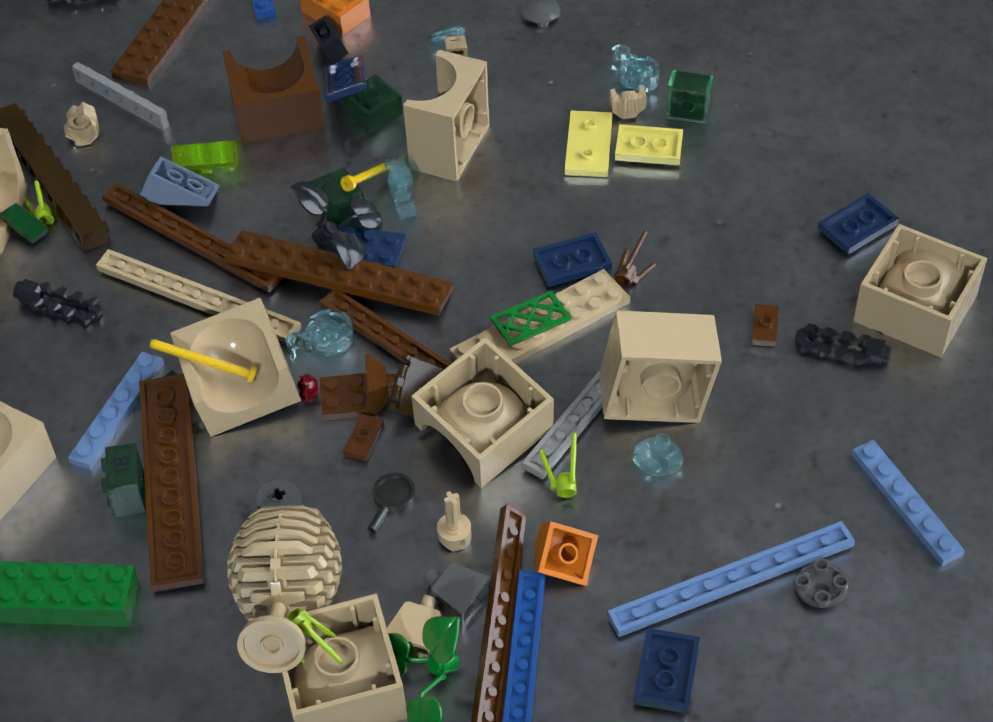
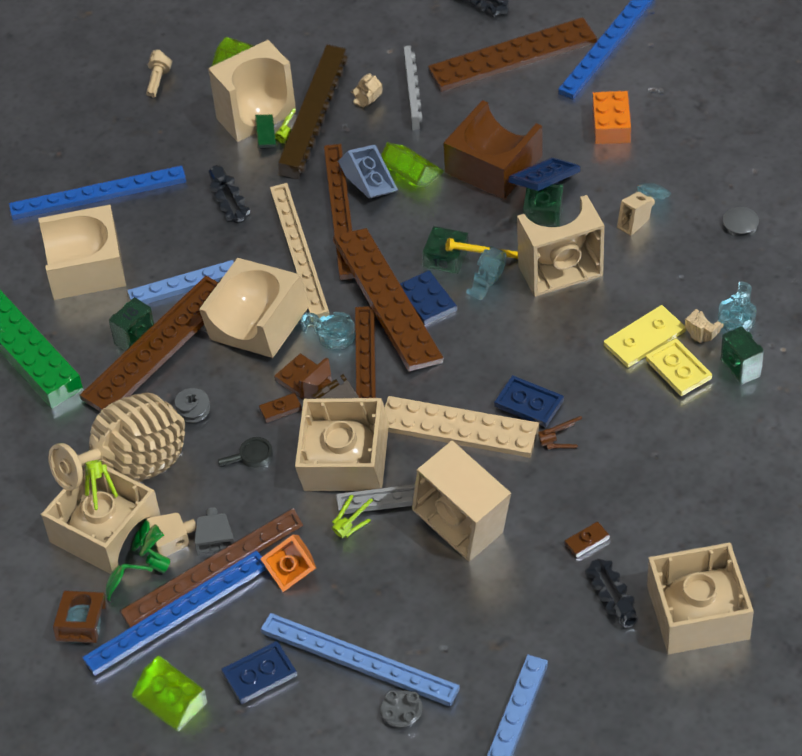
camera: 50 degrees right, 0 degrees up
yellow bar [150,339,257,384] -> none
black plant [290,182,381,271] -> none
dark red plate [297,374,318,404] -> none
black brick [309,15,349,64] -> none
tan piece [437,491,472,552] -> none
green window [489,290,572,347] -> none
clear light blue dish [634,434,683,478] -> none
dark blue plate [818,193,899,255] -> none

